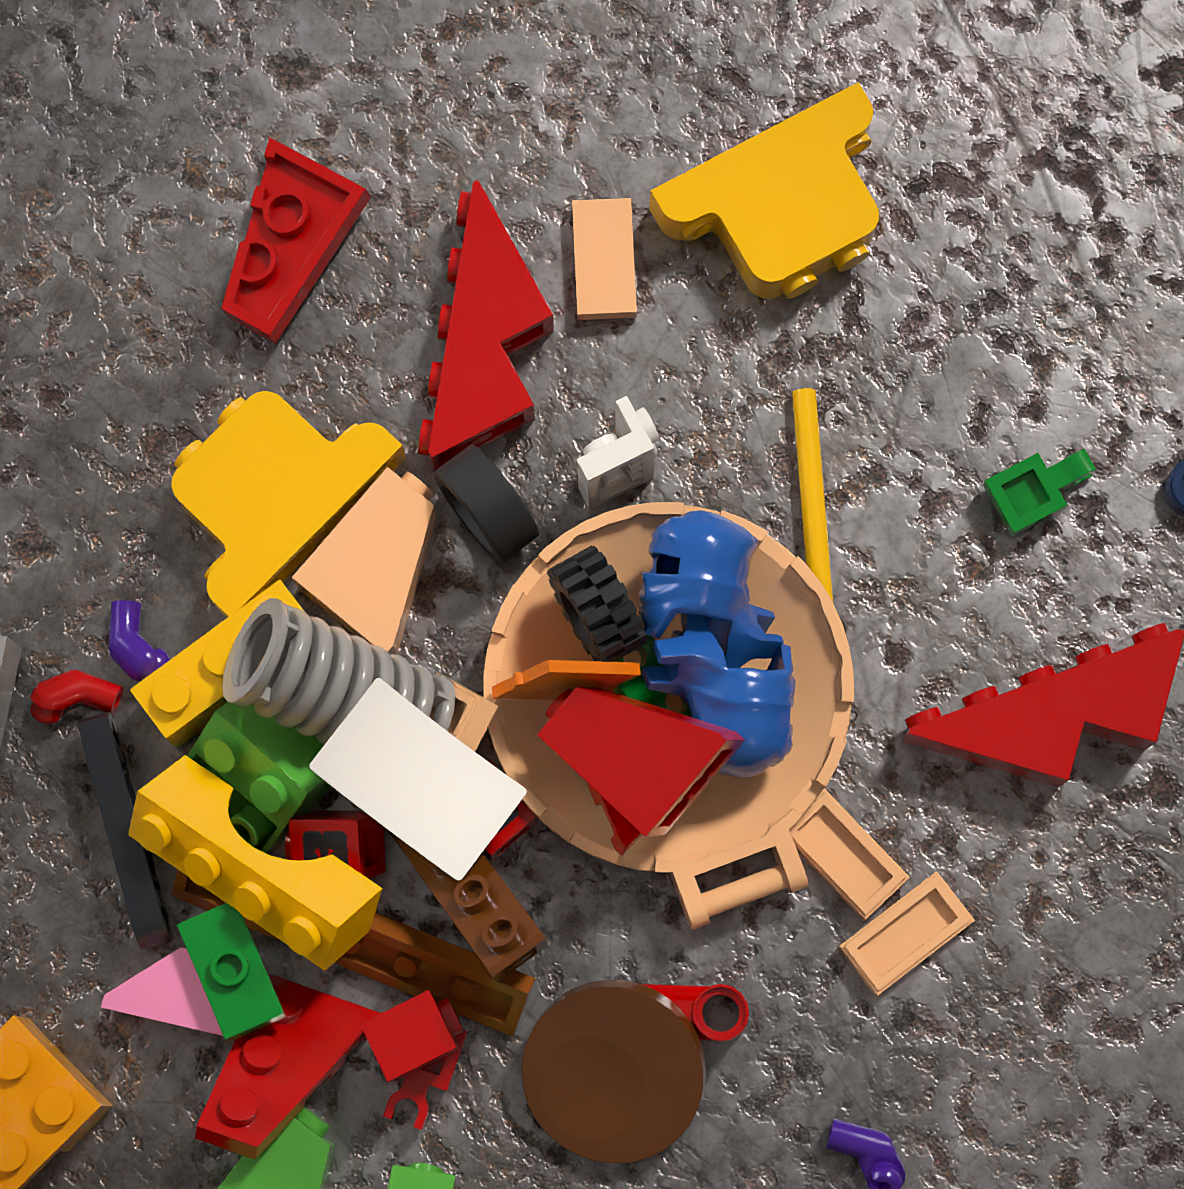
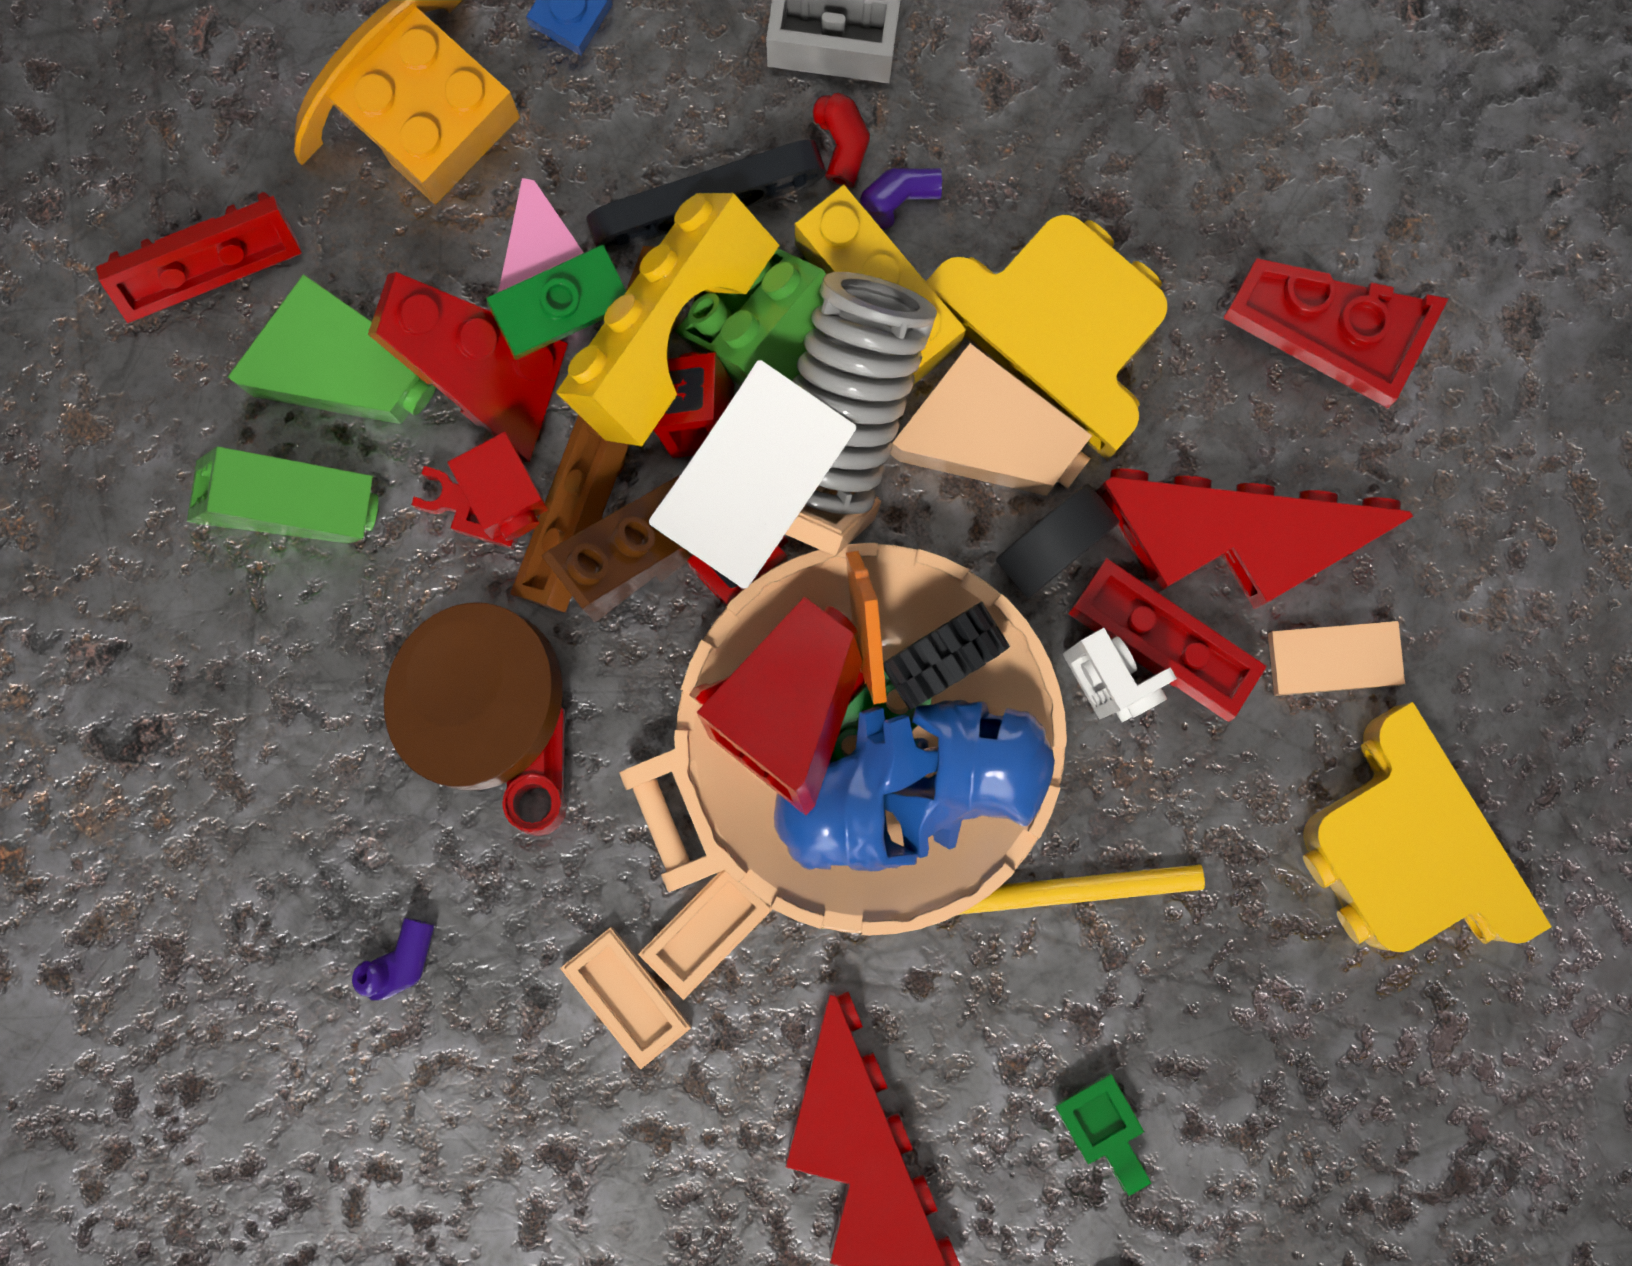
camera: 85 degrees right, 5 degrees up
none -> red plate [1068,558,1267,722]

